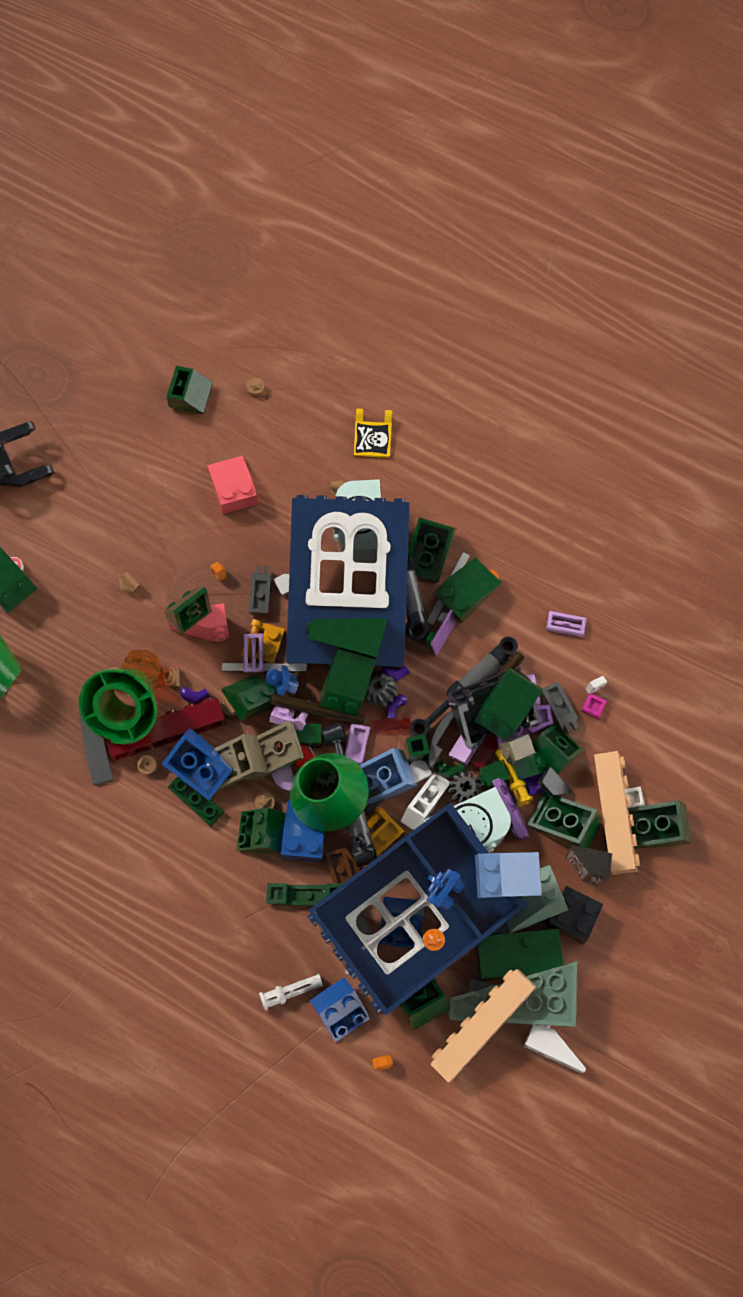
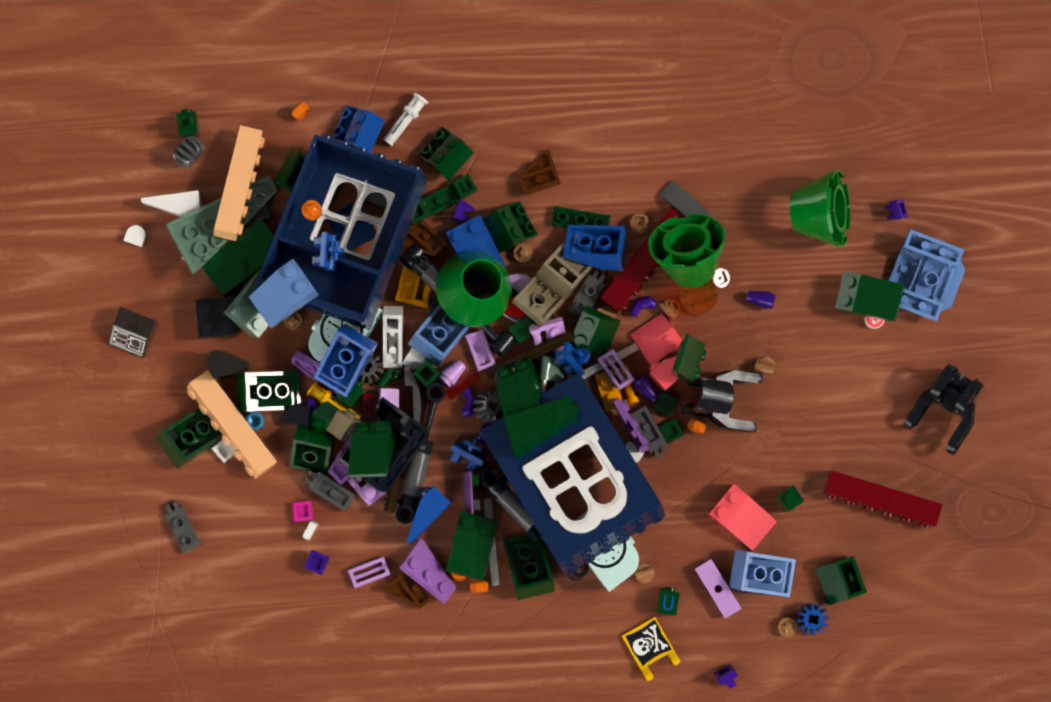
camera: 150 degrees right, 15 degrees up
none -> clear smoke slope [109,306,159,358]
none -> white tile [123,225,146,247]
none -> dark grey hinge [165,500,201,553]
none -> dark grey gear [173,135,205,169]
none -> dark green brick [176,109,200,139]
none -> dark azure tile [246,412,265,430]
none -> dark purple tile [304,550,330,575]
none -> blue slope [314,324,378,398]
none -> reddish brown wing [383,573,435,609]
none -> medium lavender wing [399,538,456,604]
none -> blue slope [407,486,452,544]
none -> dark green slope [417,127,474,181]
none -> lavender cone [438,360,466,388]
none -> blue hips [450,438,487,472]
none -> dark purple tile [453,200,475,222]
none -> orange tile [470,580,489,593]
none -> reddish brown wing [518,149,561,196]
none -> sand green piece [539,356,565,393]
none -> dark grey hinge [567,269,607,318]
none -> medium lavender wing [612,398,649,453]
none -> coral slope [630,313,682,366]
none -> dark purple cone [632,374,659,403]
none -> dark green tile [653,391,679,417]
none -> dark green brick [656,586,680,616]
none -> dark green tile [658,418,684,444]
none -> black piece [681,370,763,432]
none -> lavender tile [695,559,742,619]
none -> dark purple tile [714,664,738,689]
none -> medium blue slope [729,549,796,597]
none -> dark purple cone [746,291,775,310]
none -> dark green brick [776,485,804,513]
none -> blue gear [796,603,829,636]
none -> dark red brick [823,470,943,529]

